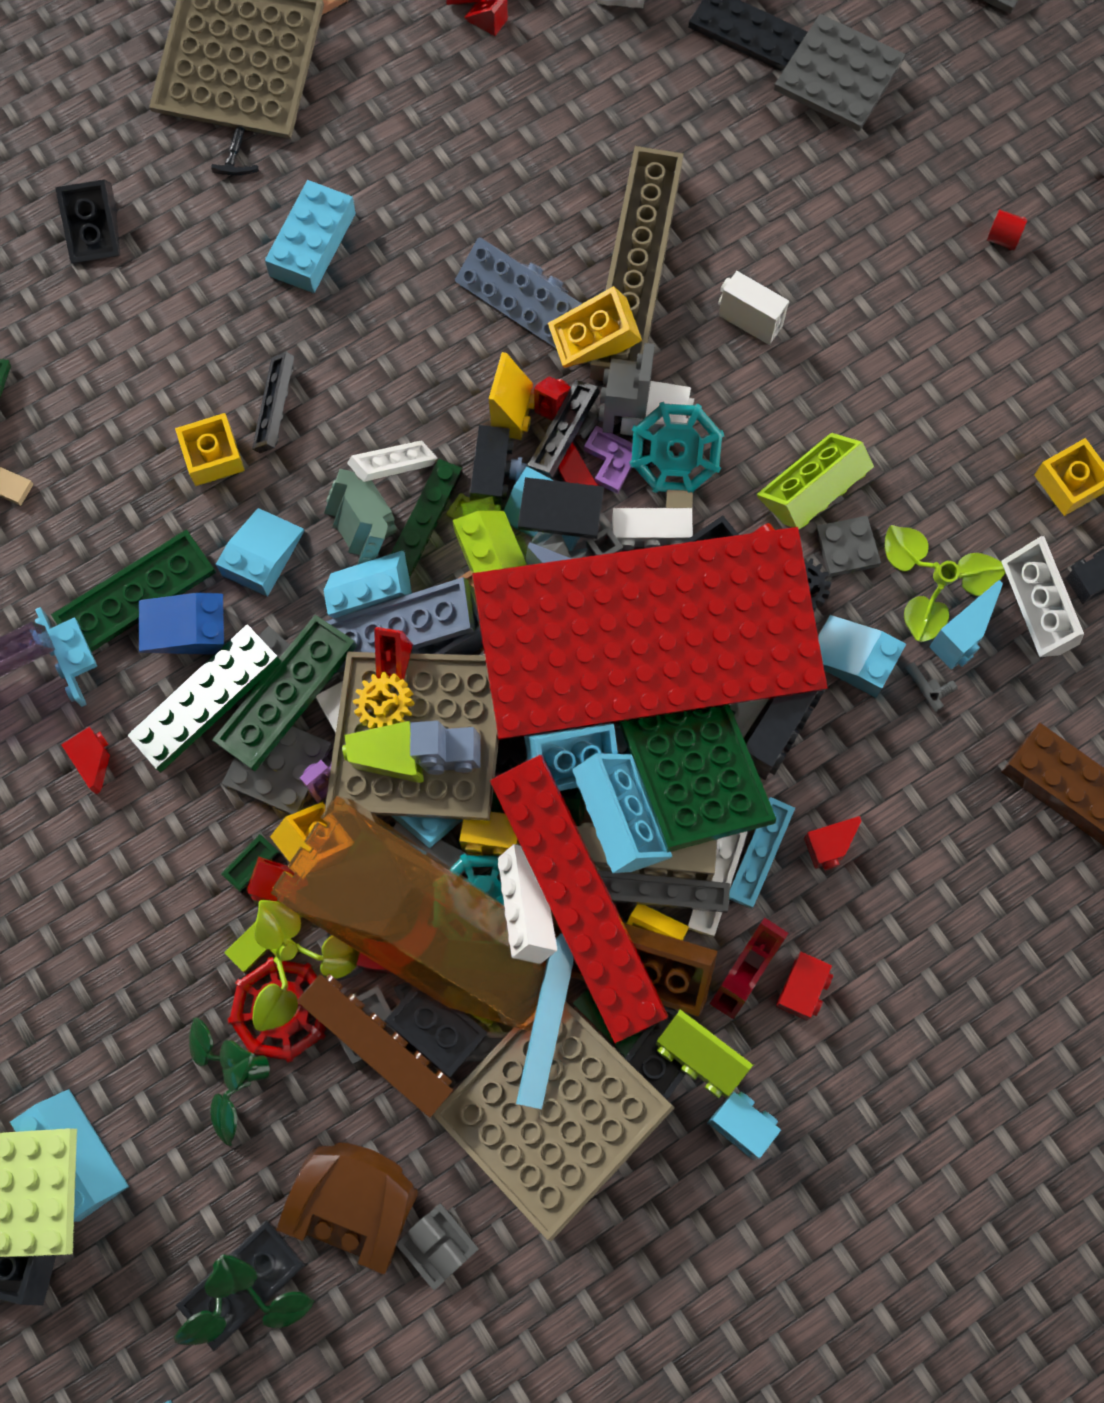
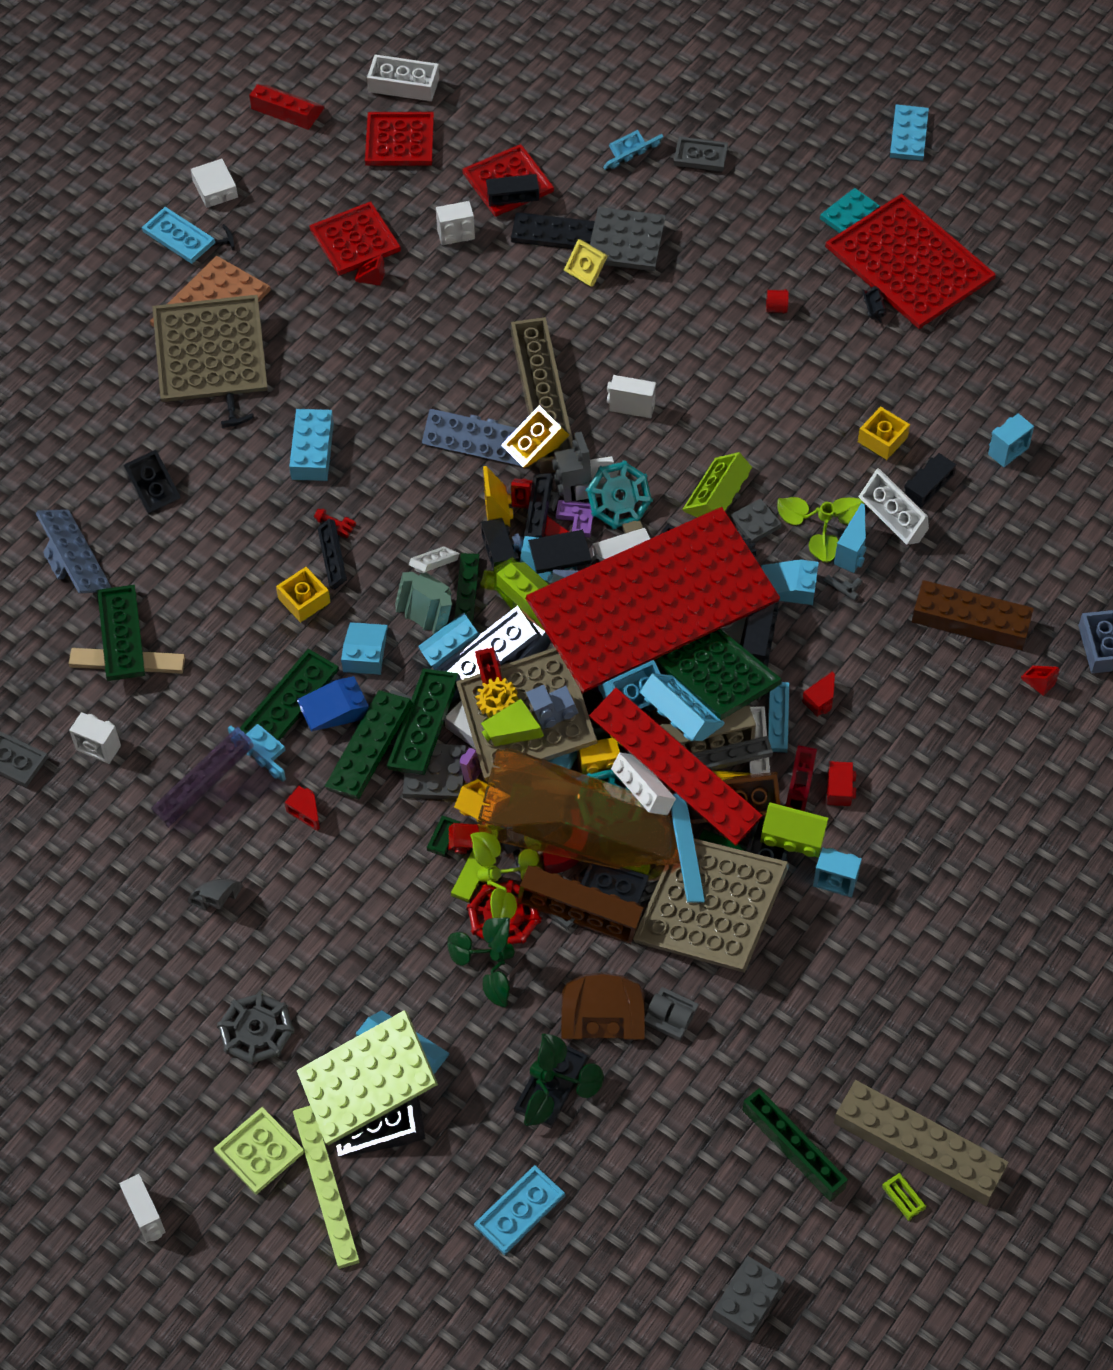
camera: 20 degrees left, 15 degrees down
none -> red hinge [314,508,356,538]
none -> light yellow tile [564,239,608,287]

